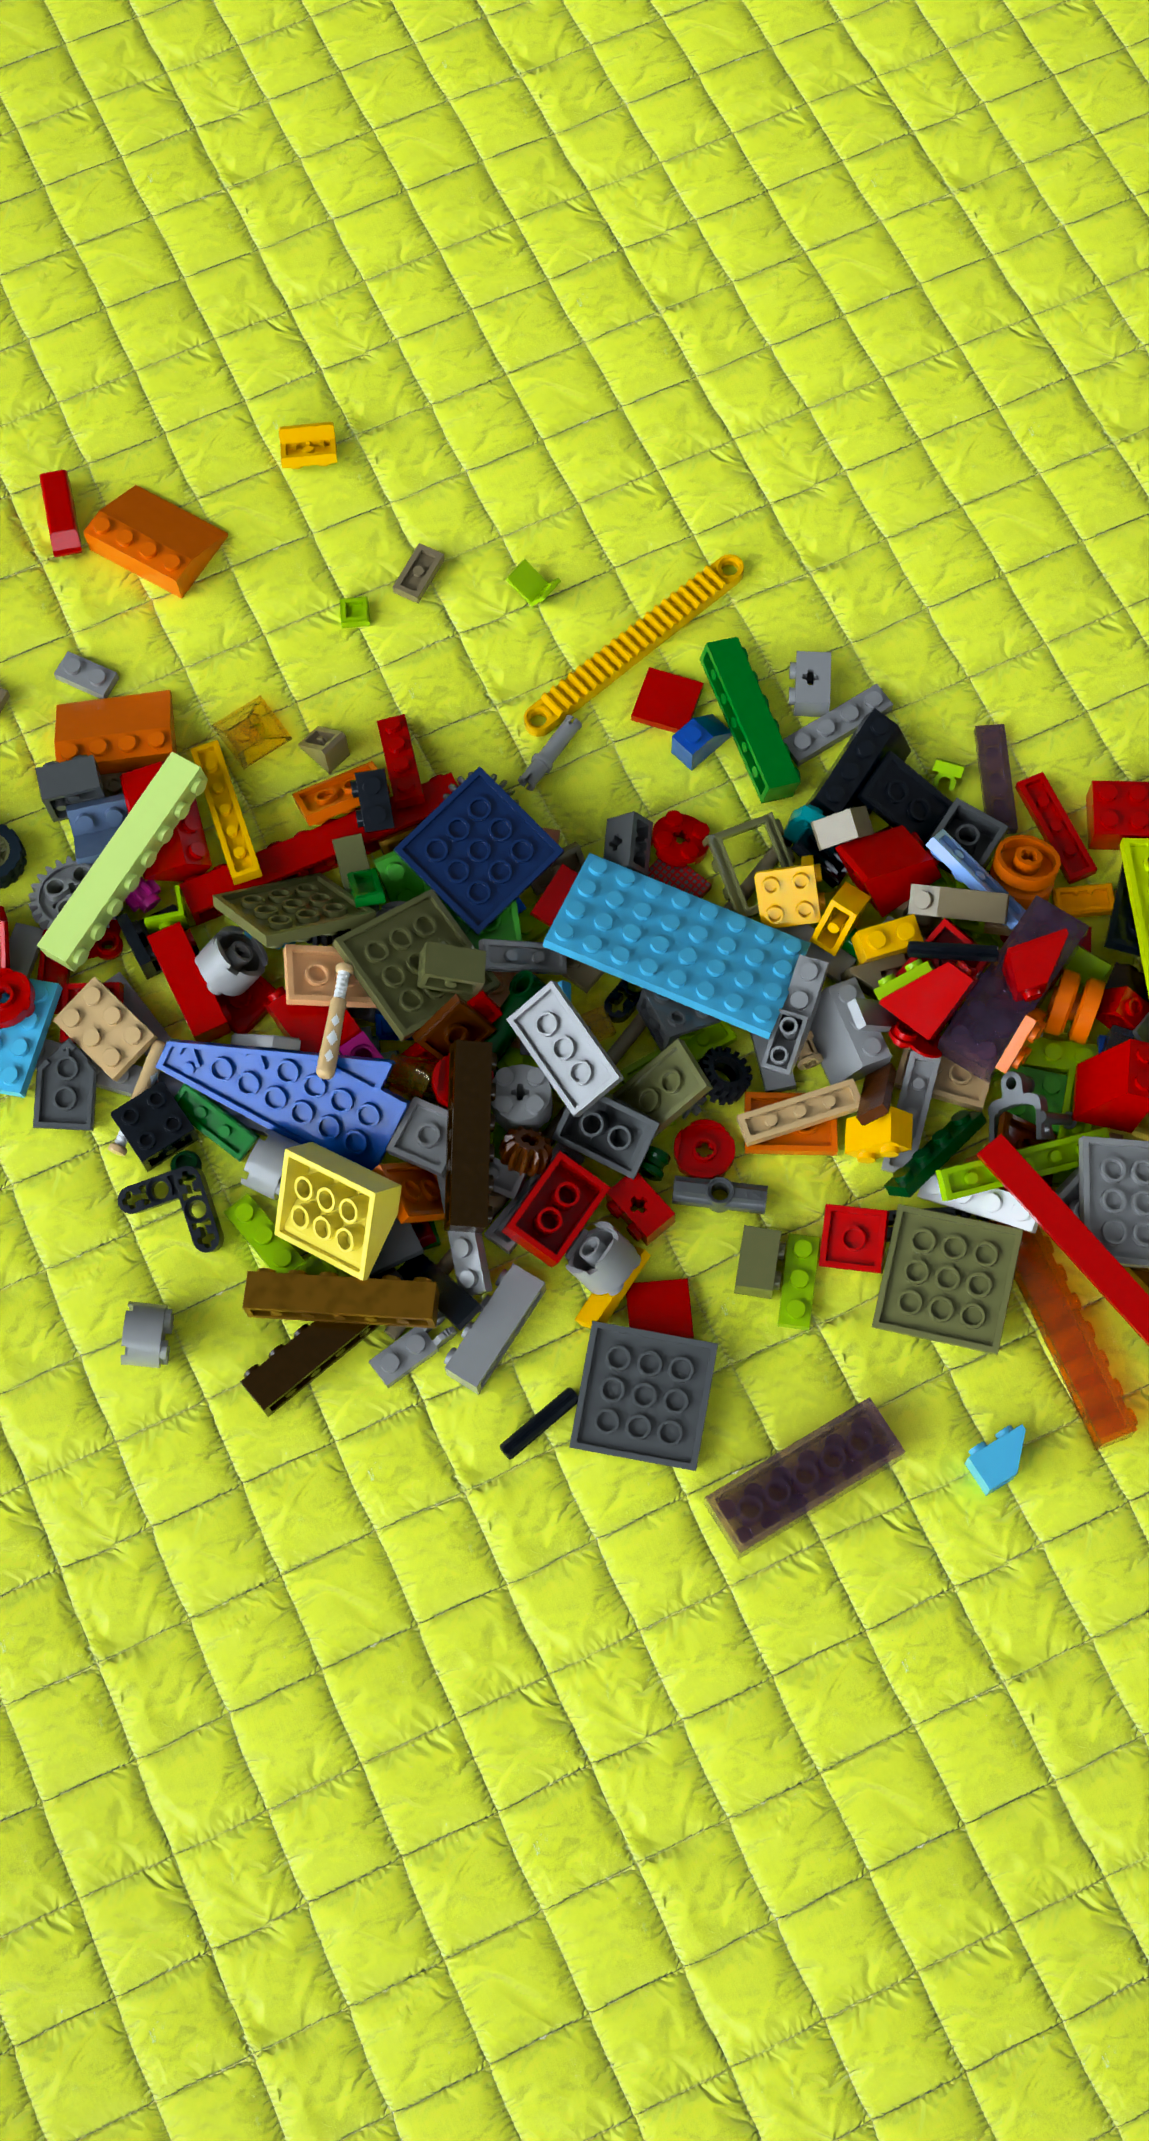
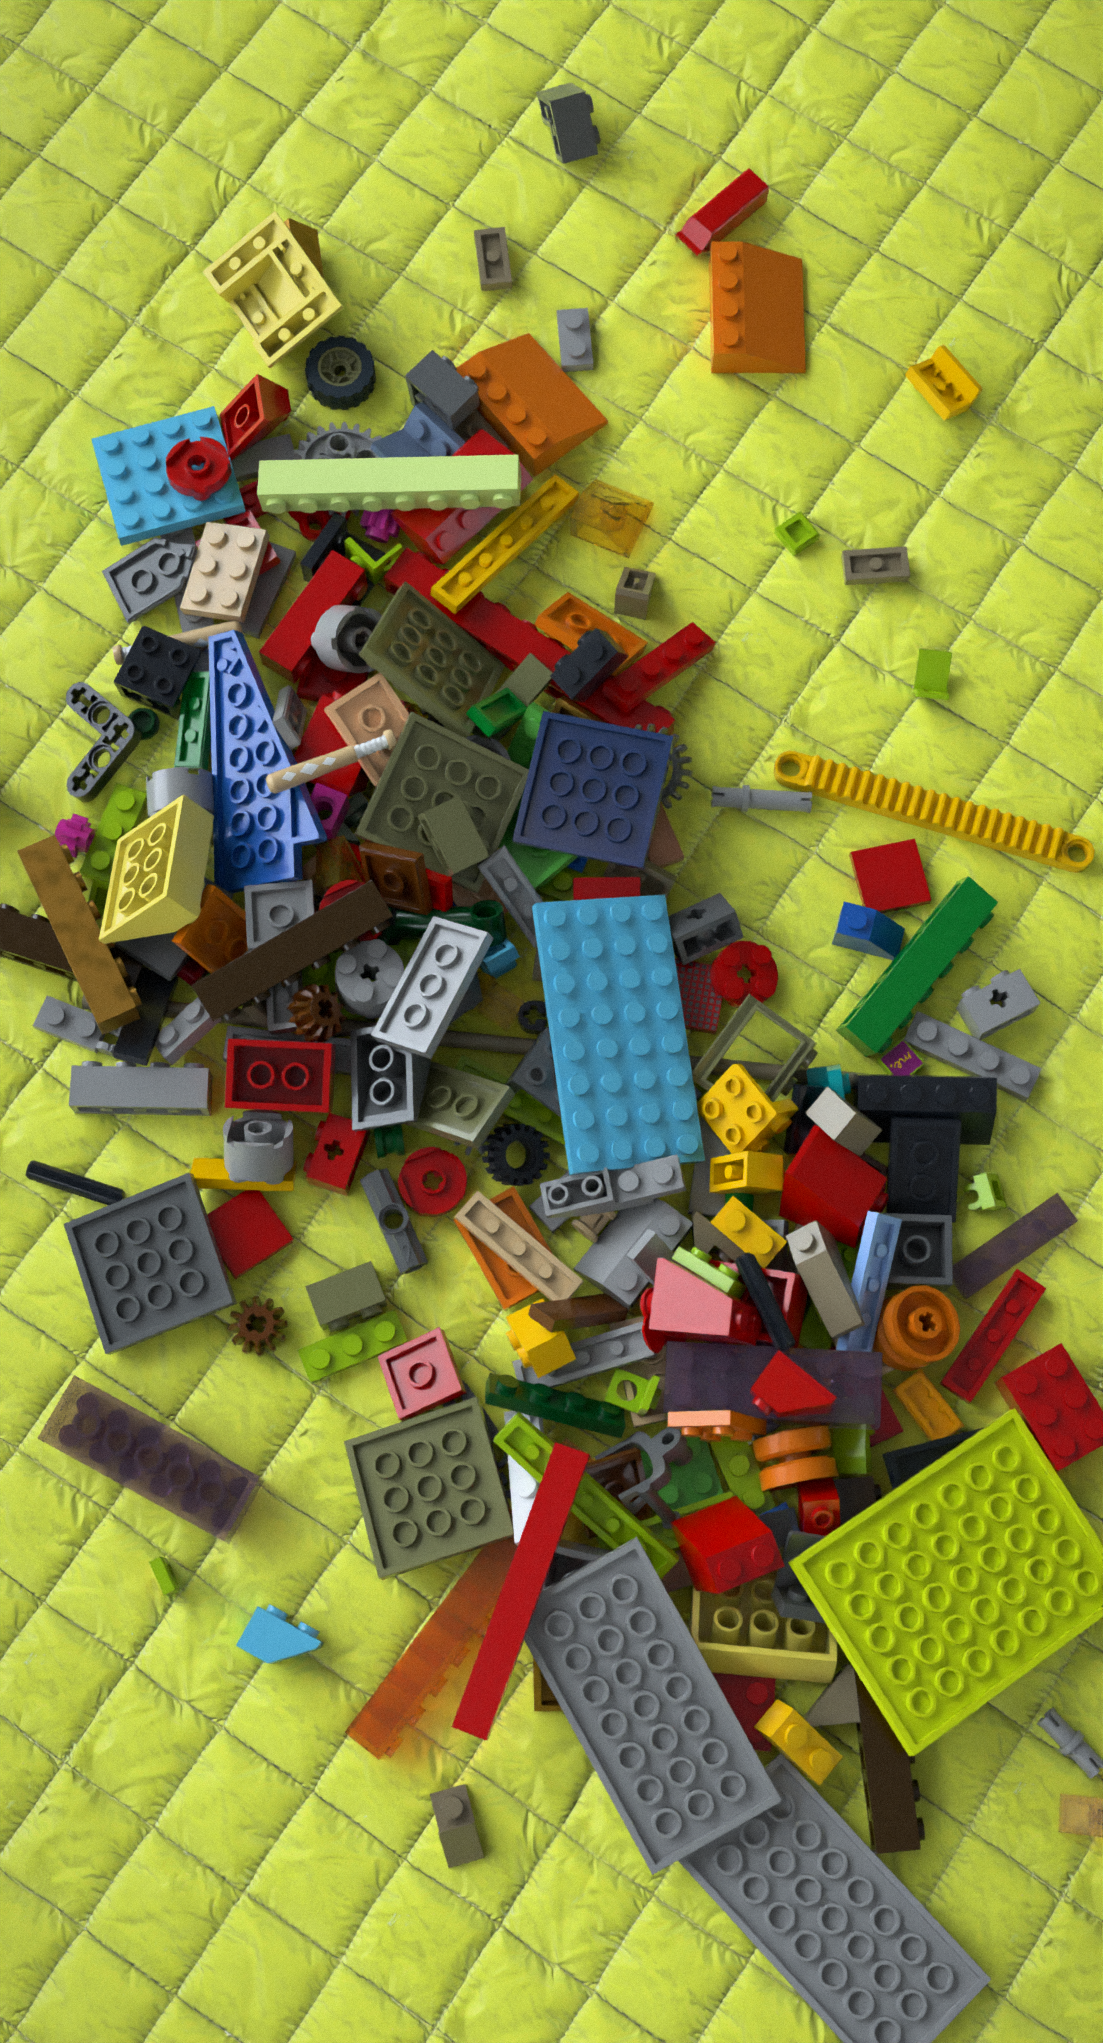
camera: 55 degrees right, 5 degrees up
none -> dark pink gear [54,813,95,858]
none -> lime tile [149,1556,181,1597]
none -> reddish brown gear [228,1296,288,1357]
none -> lime bracket [604,1368,662,1416]
none -> magenta tile [876,1038,926,1075]

